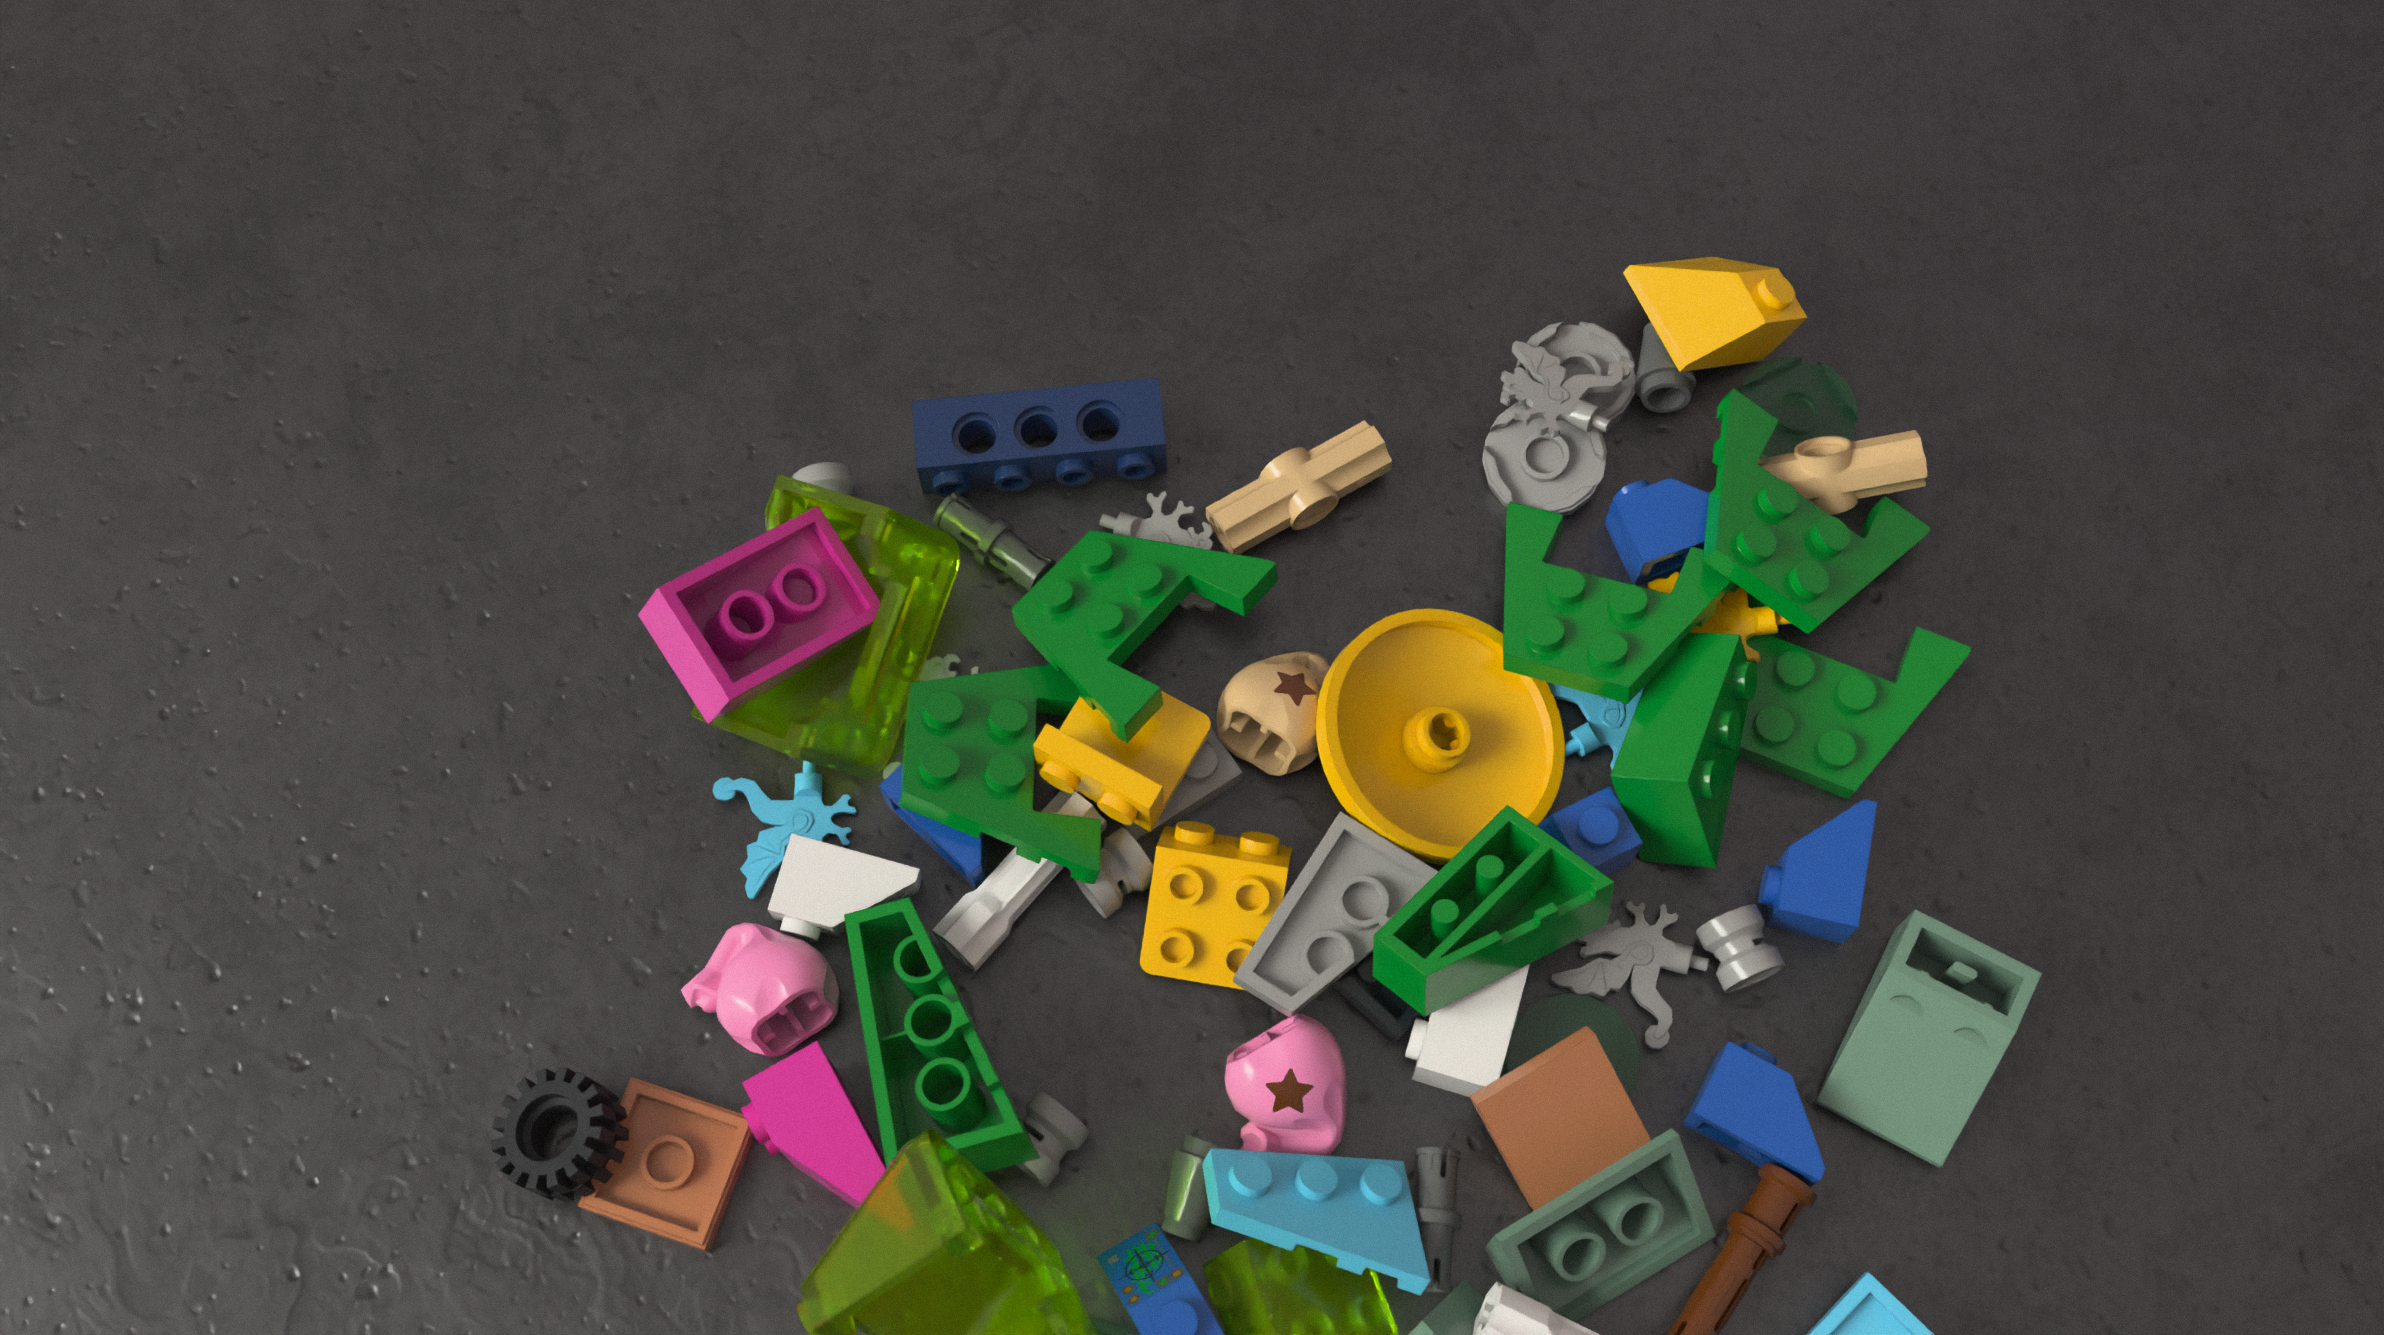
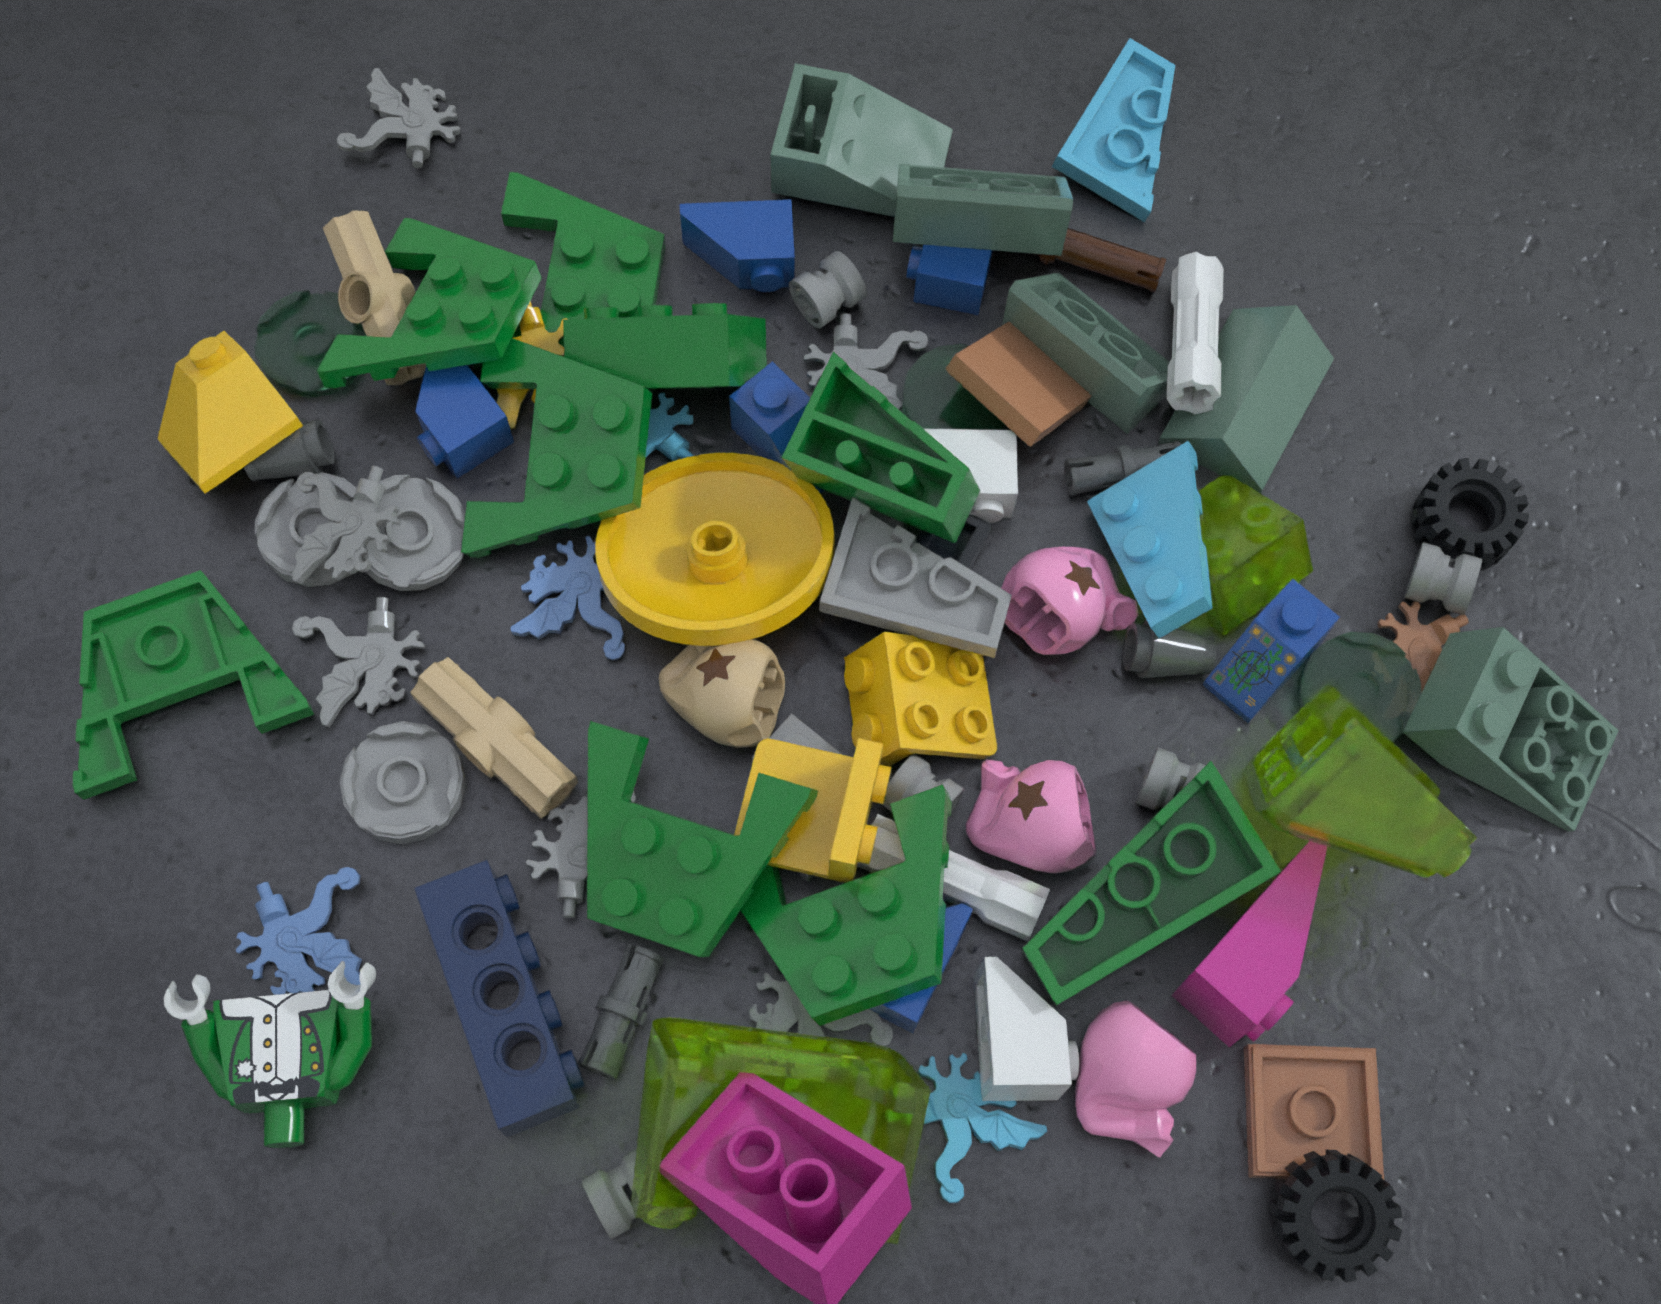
camera: 110 degrees left, 0 degrees up
none -> green wing [72,570,314,800]
none -> torso [164,961,376,1148]
none -> medium blue piece [236,867,362,995]
none -> light grey piece [292,597,425,728]
none -> light grey piece [337,68,460,168]
none -> light grey tile [340,721,466,845]
none -> medium blue piece [510,536,625,661]
none -> sand green slope [893,164,1073,256]
none -> bright pink piece [966,760,1096,874]

